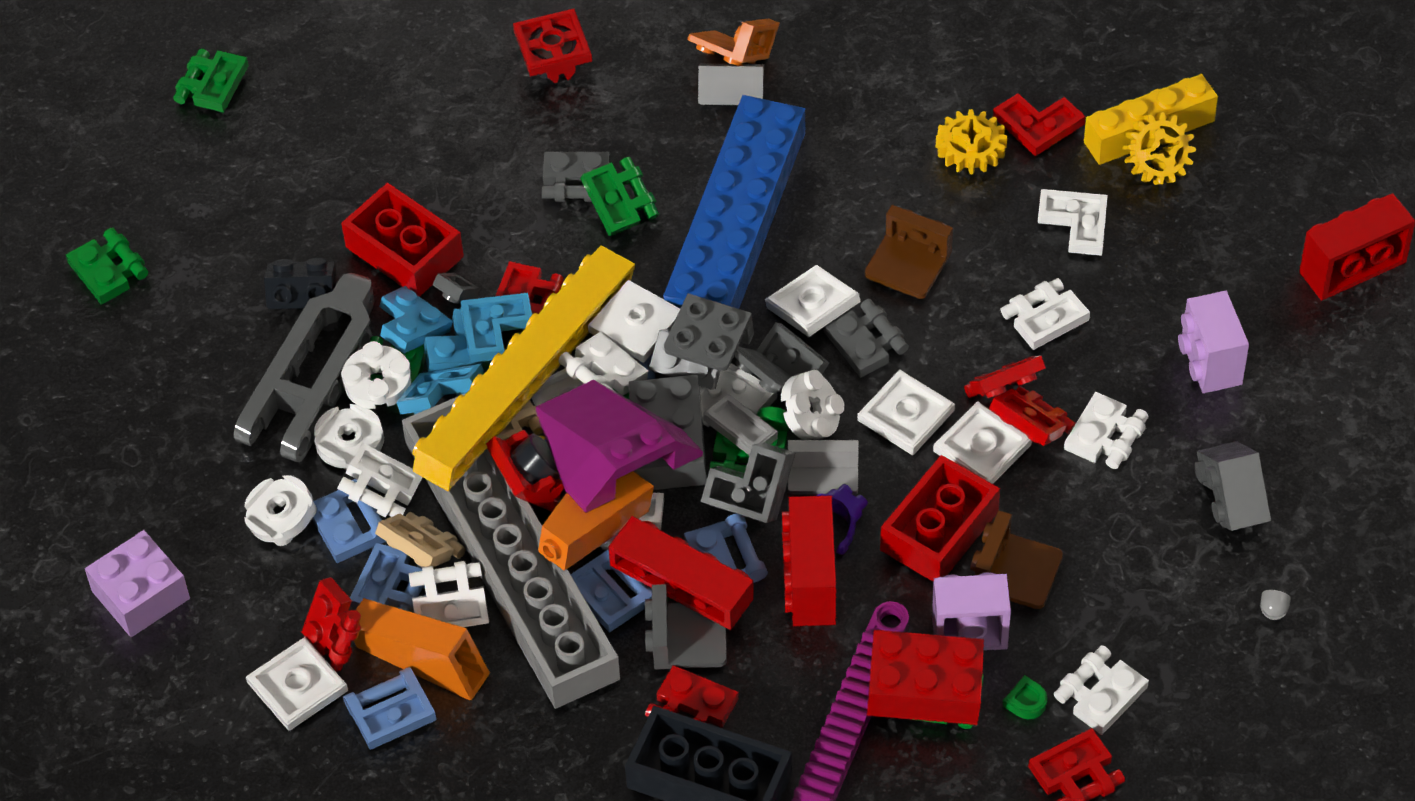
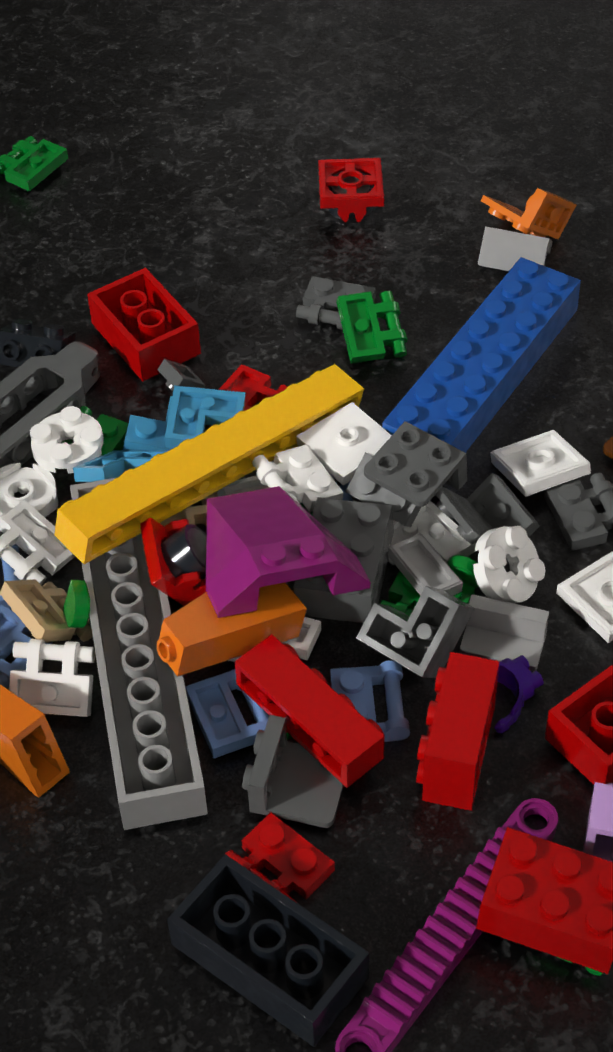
camera: 15 degrees right, 5 degrees down
dark azure plate [379,286,453,353] -> none
none -> green tile [63,579,90,628]

